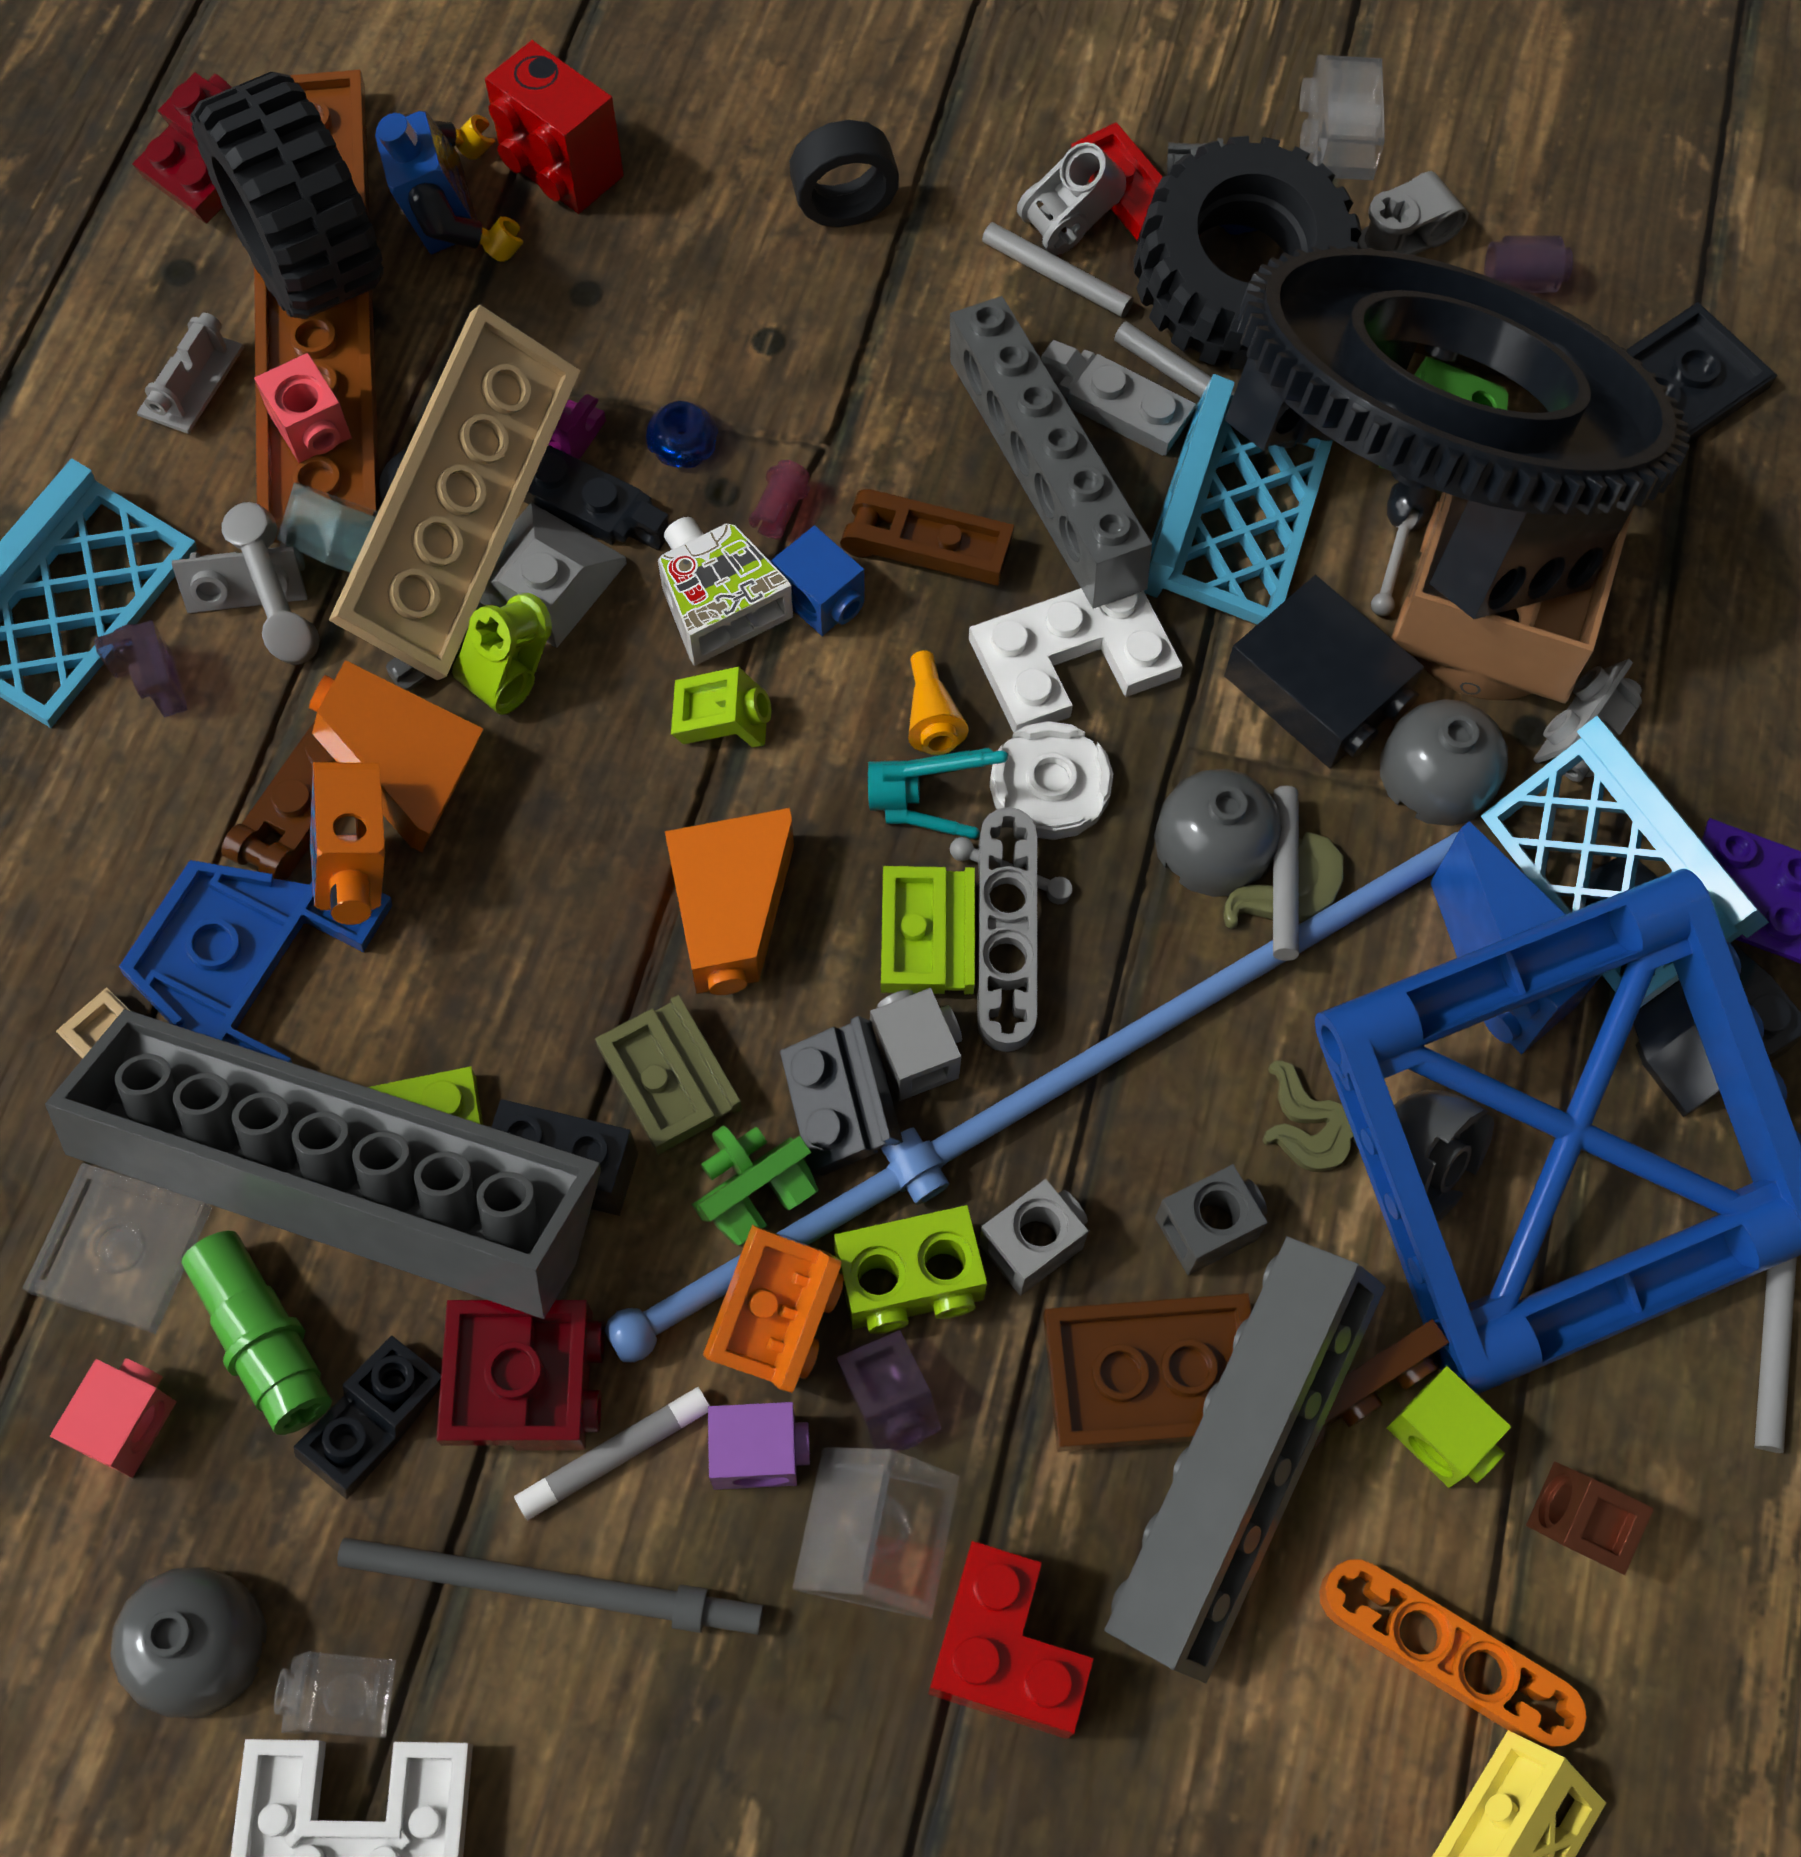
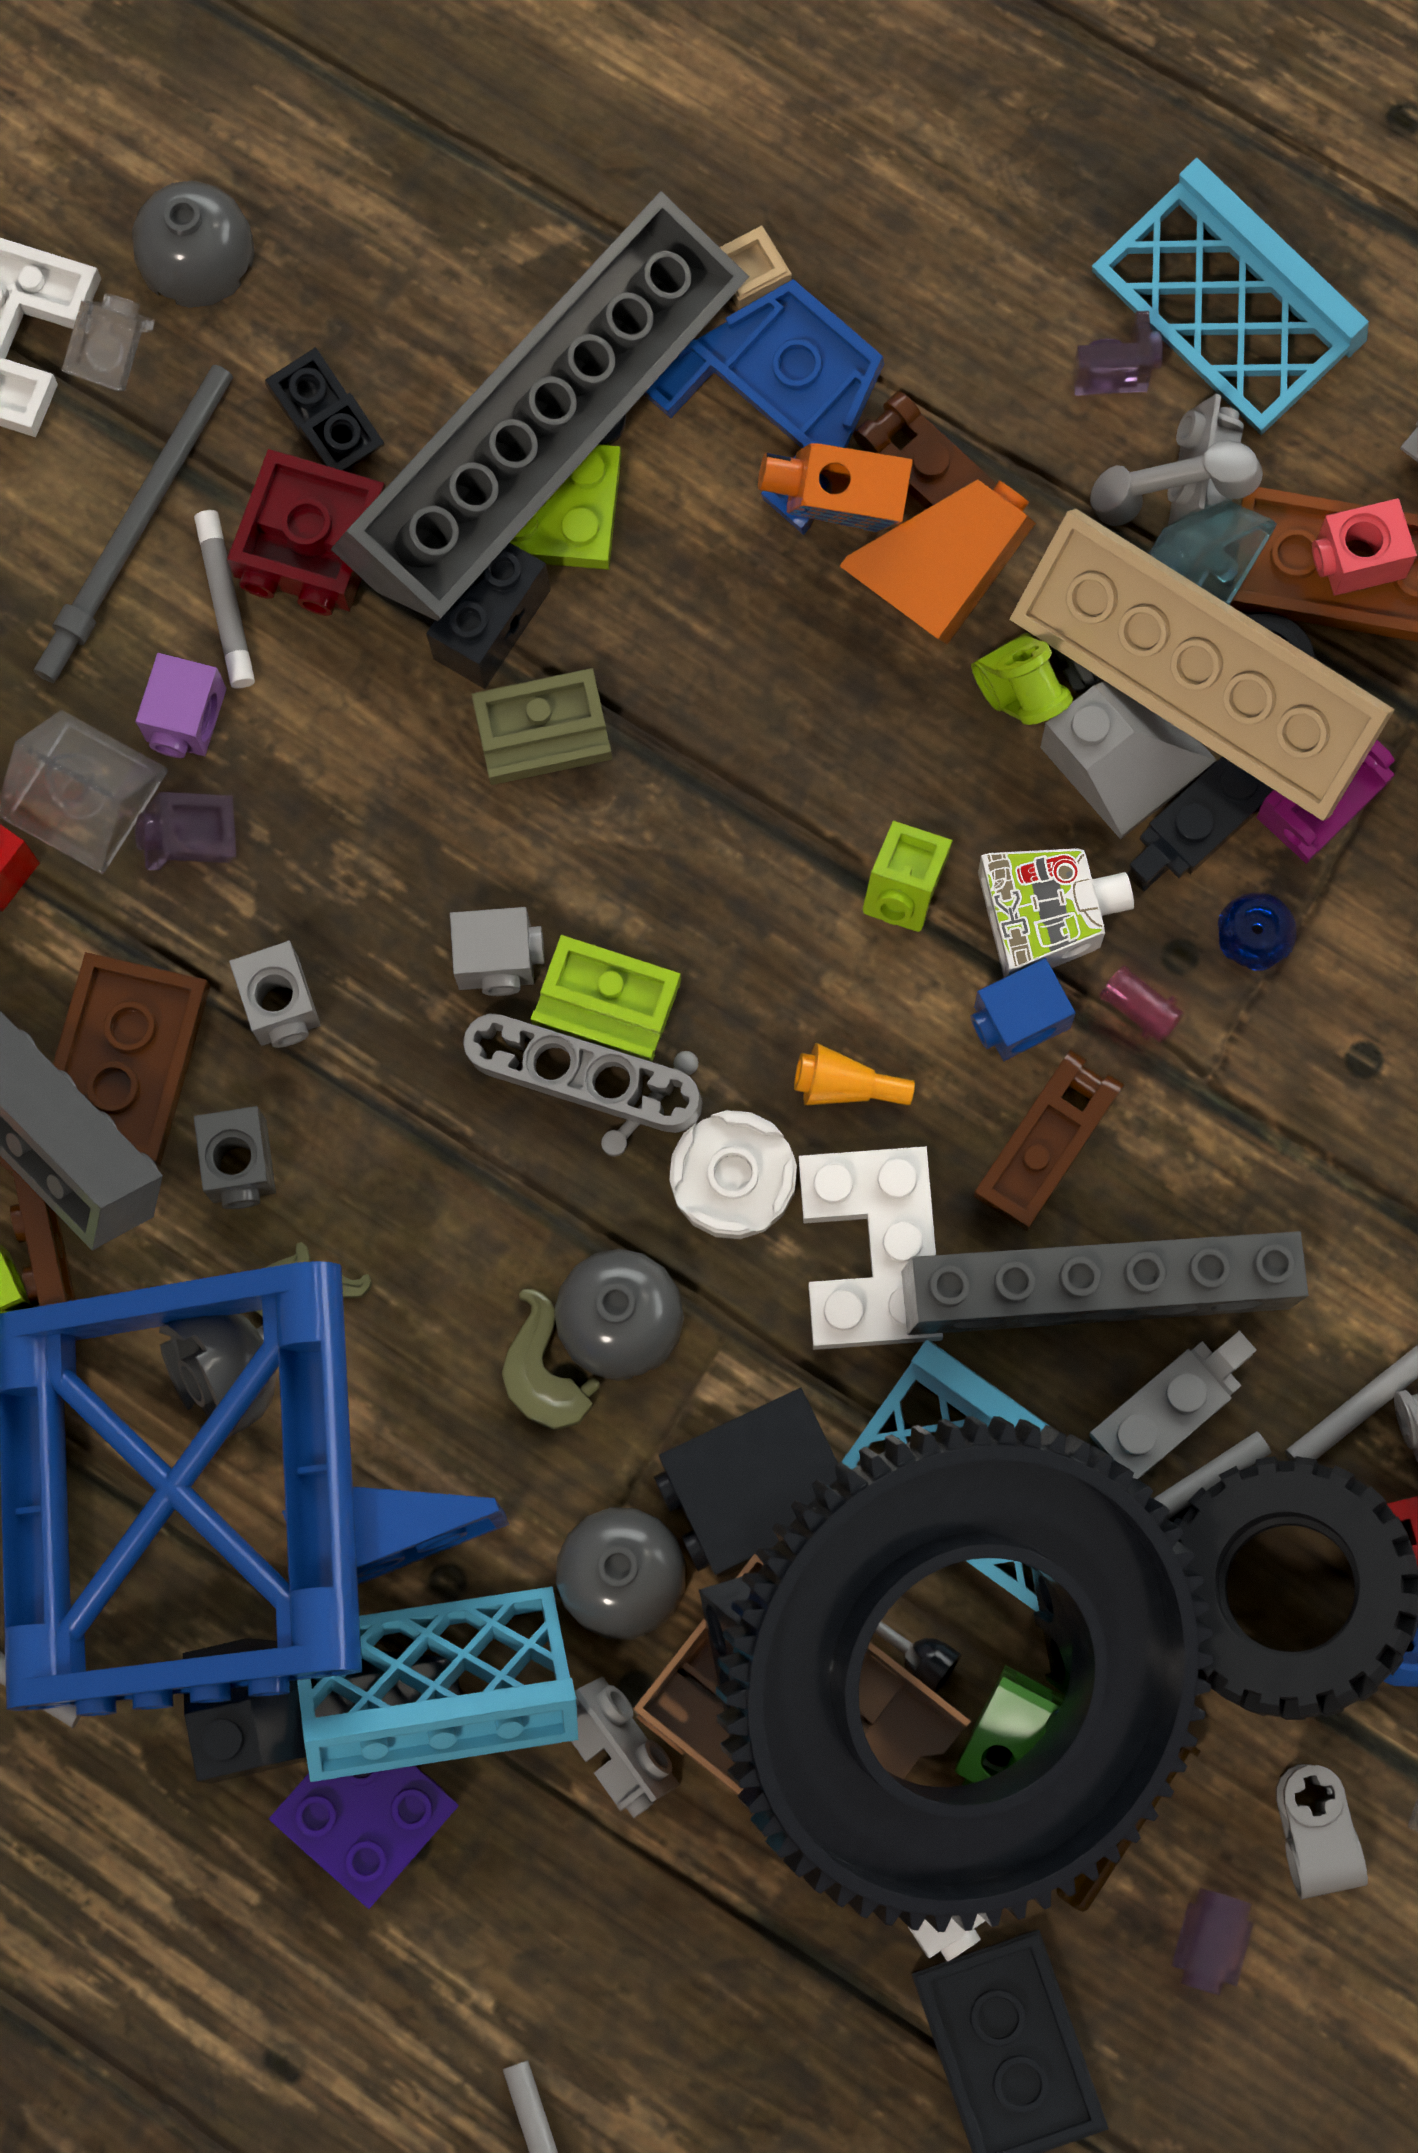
camera: 115 degrees right, 10 degrees up
clear plate [22,1163,212,1334] -> none
coral brick [50,1358,176,1478] -> none
bright green piece [182,1230,332,1435] -> none
medium blue bar [604,831,1459,1362] -> none
orange slope [665,808,794,995] -> none
bright green hips [691,1125,818,1246] -> none
orange bracket [703,1225,844,1393] -> none
plate [780,1016,903,1176] -> none
lime brick [834,1205,987,1334] -> none
teal plant [868,748,1009,839] -> none
light grey bar [1273,786,1299,961] -> none

